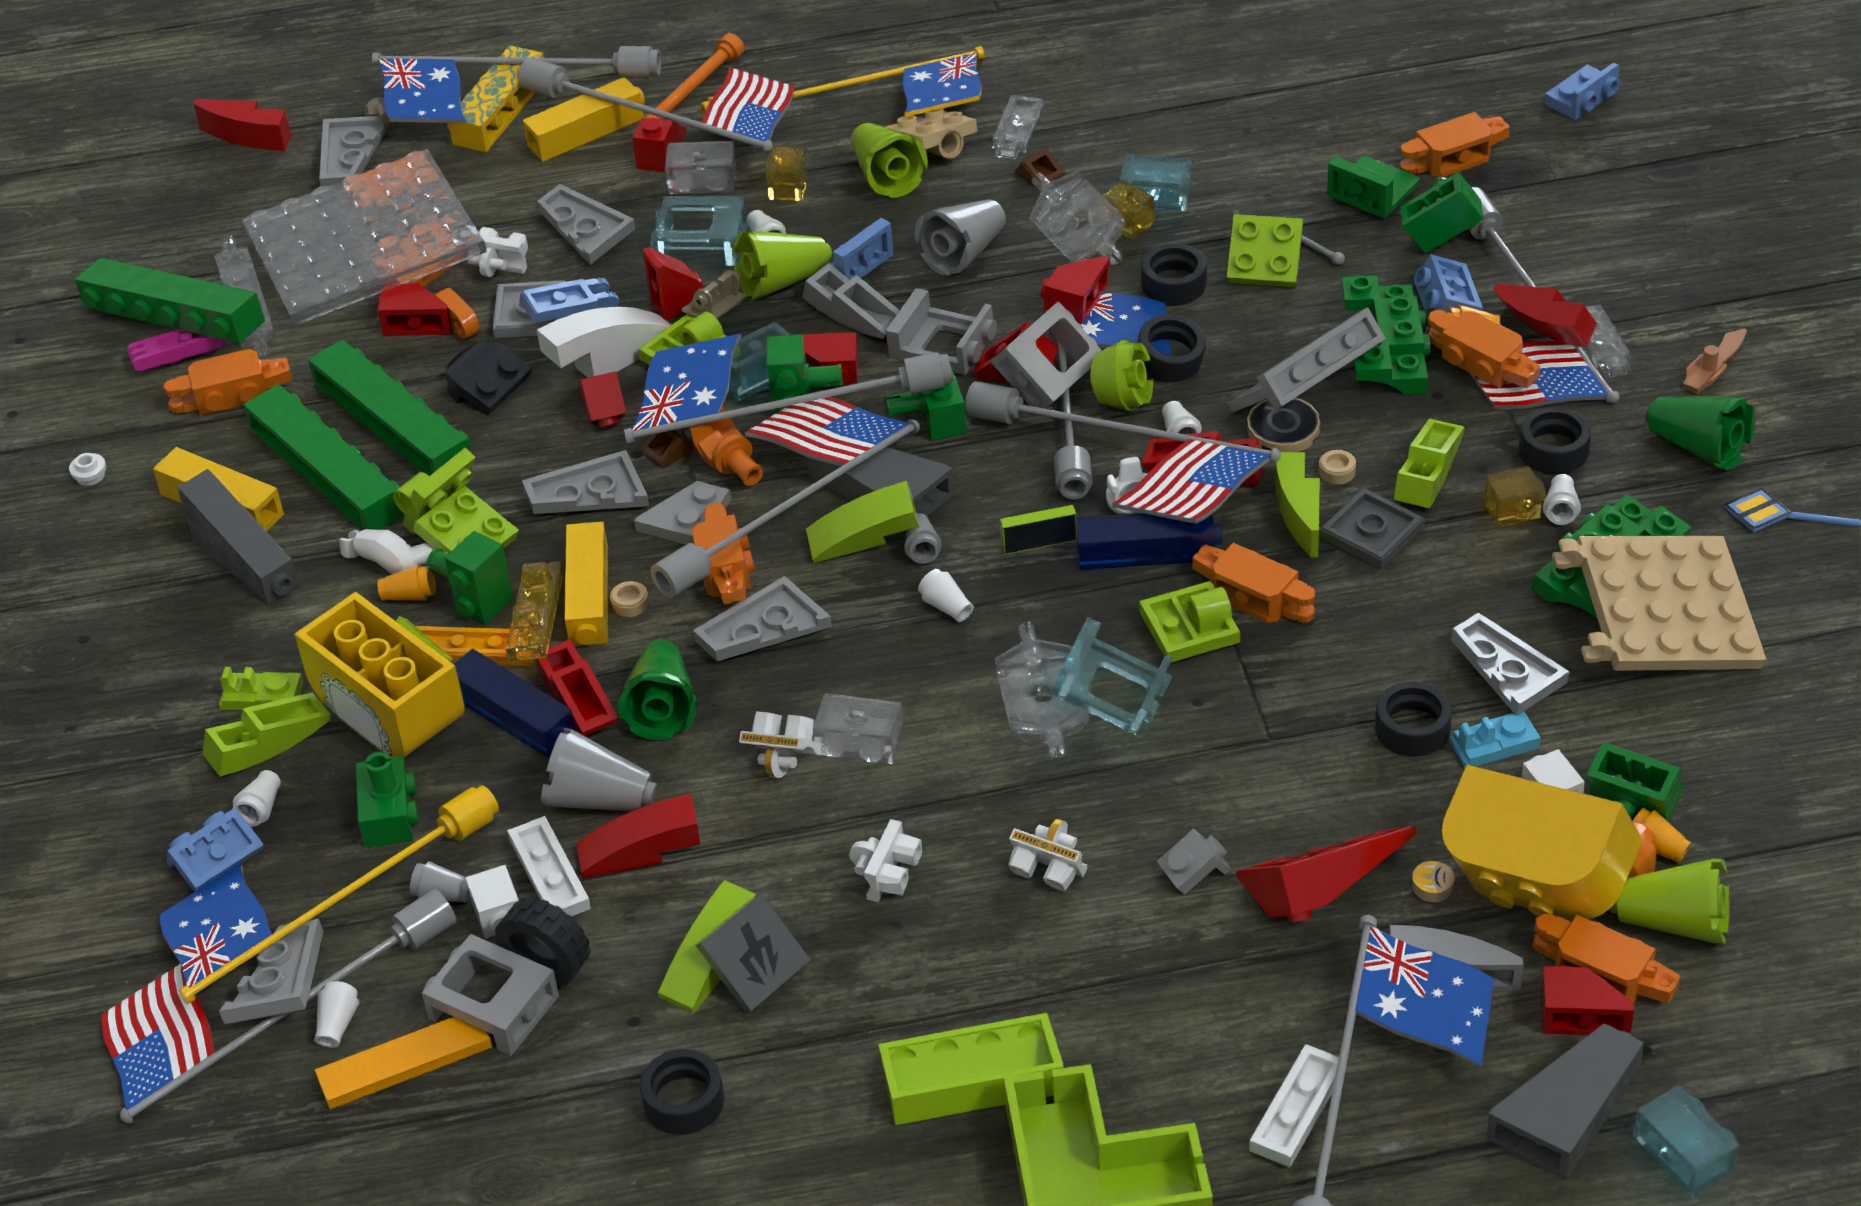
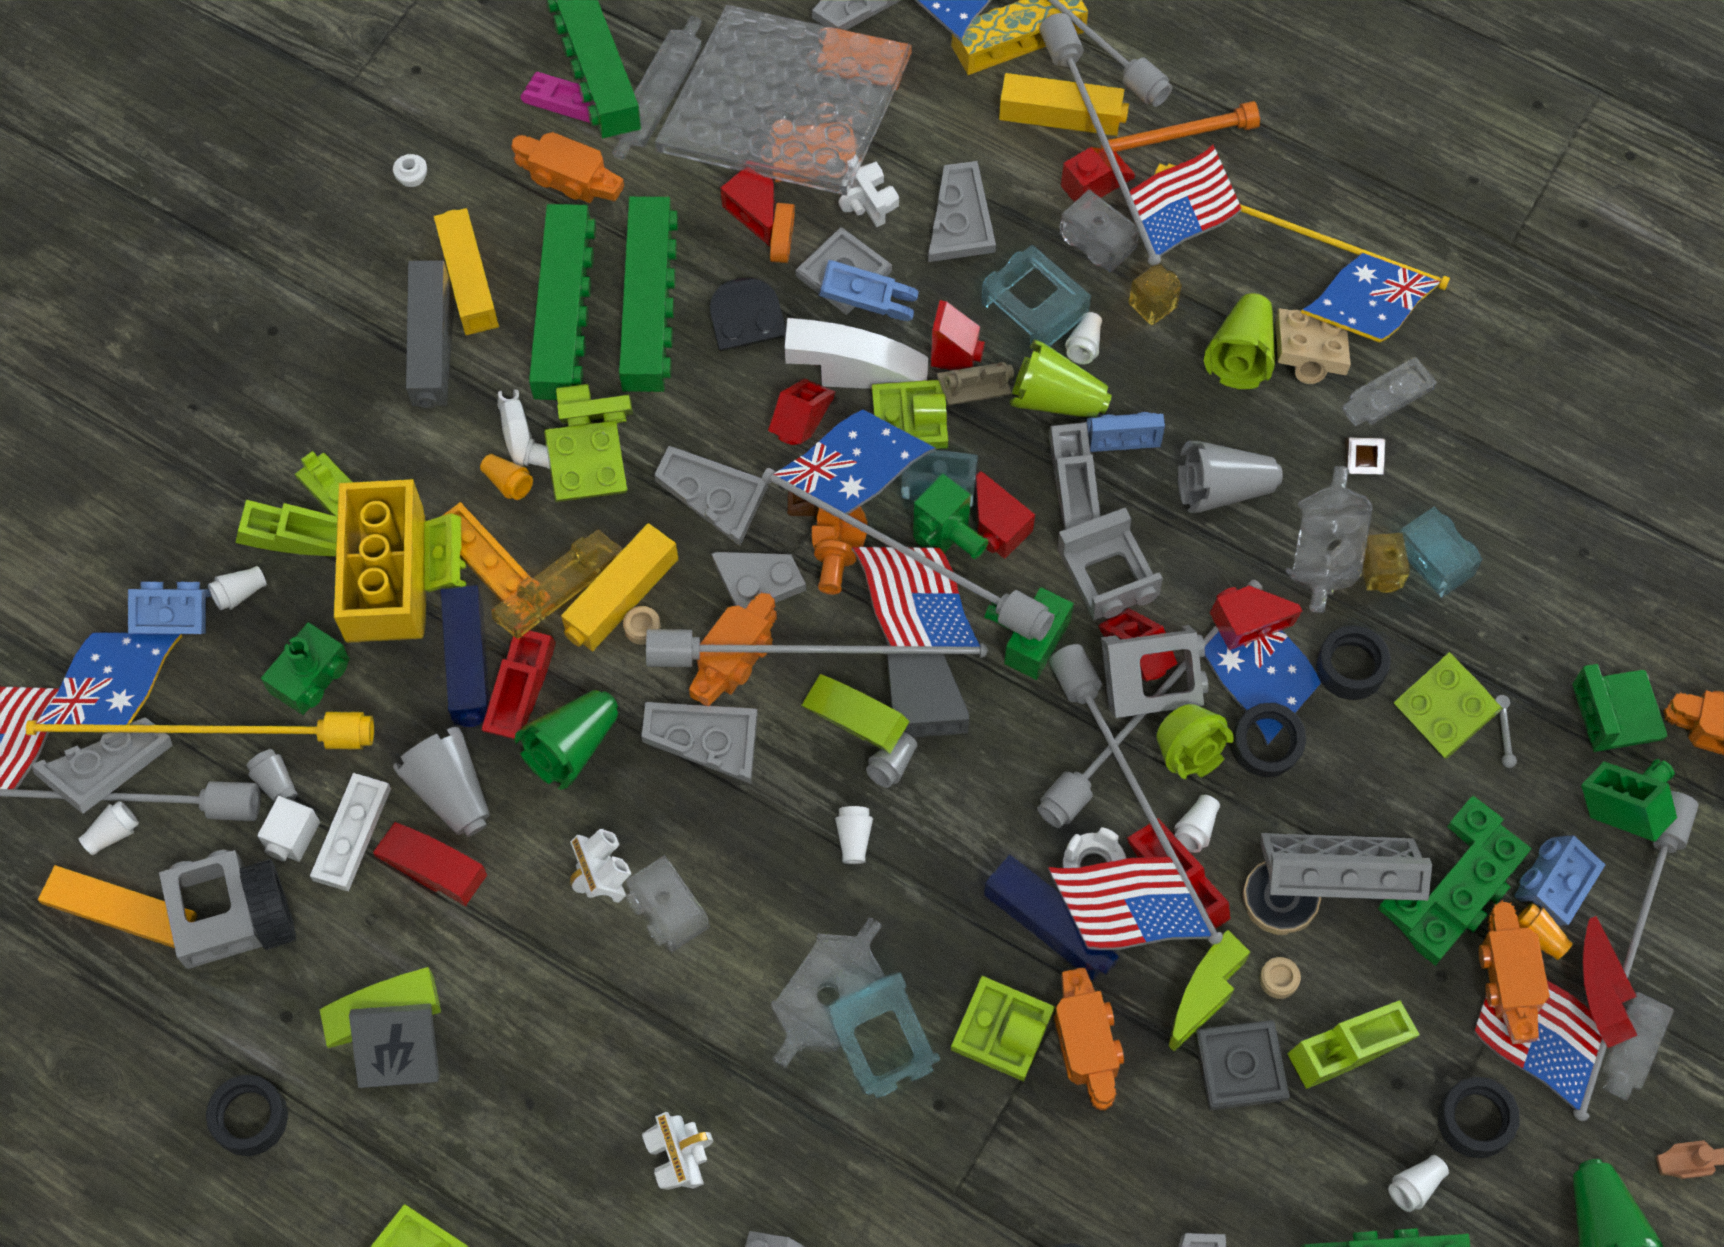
camera: 40 degrees right, 20 degrees up
green brick [426,531,514,625] -> none
white hips [849,819,922,902] -> none
black tile [1000,505,1077,554] -> none
clear yellow brick [1484,466,1546,527] -> none

